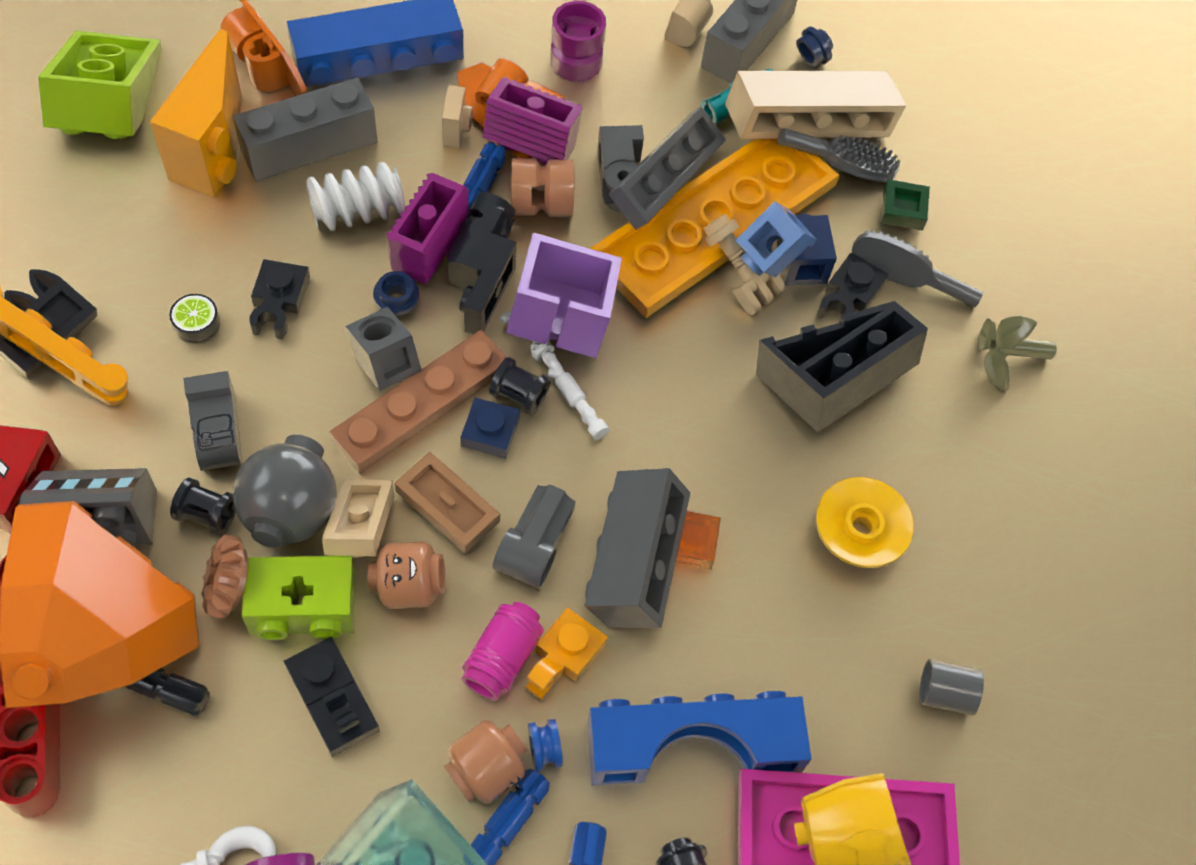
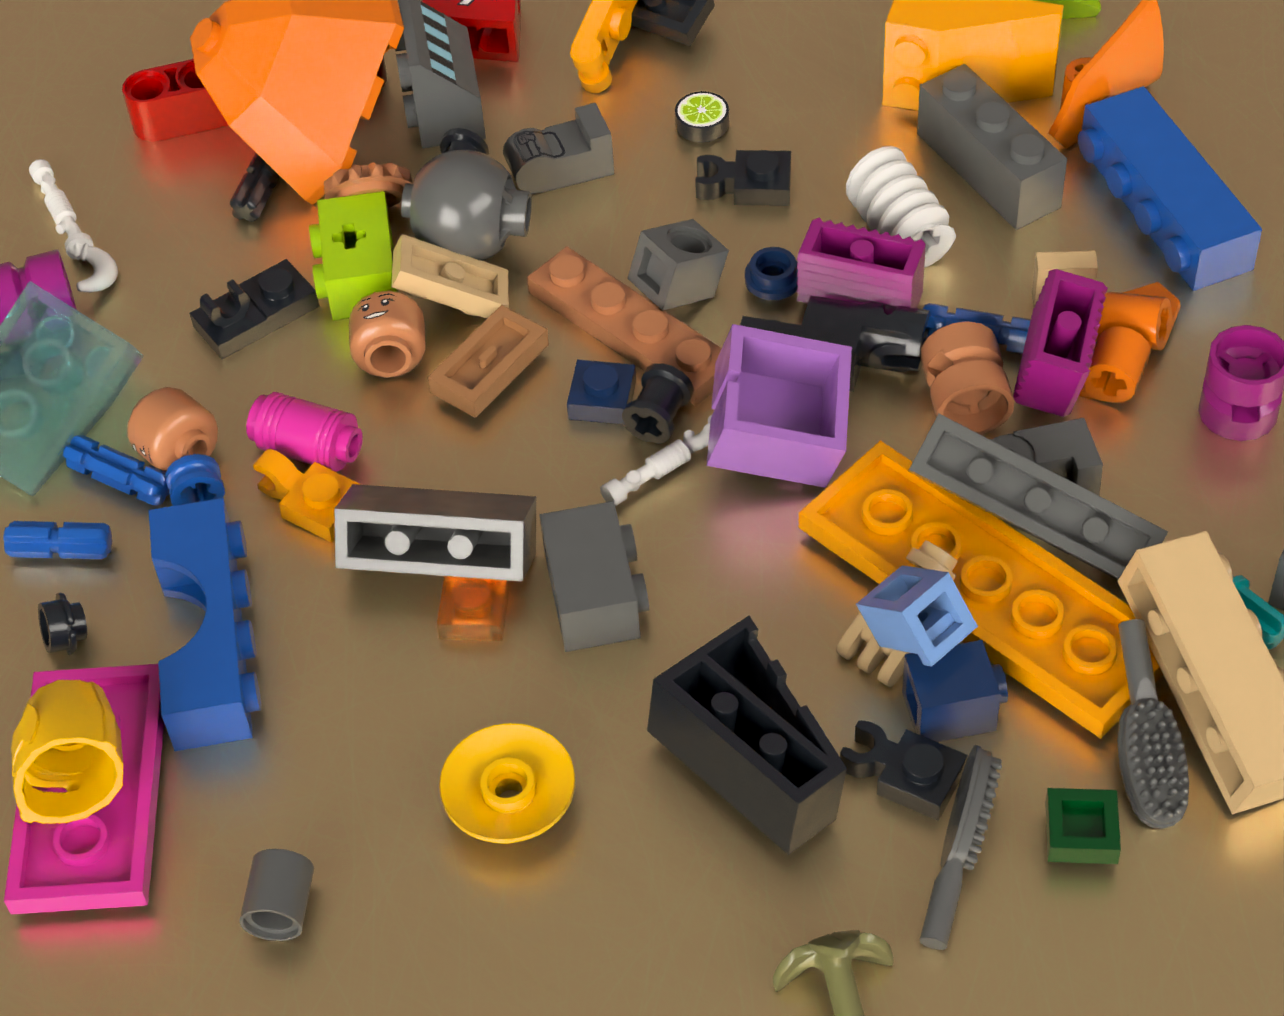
camera: 95 degrees right, 10 degrees down
dark grey piece [492,484,576,589] -> none
none -> dark grey brick [539,501,649,652]

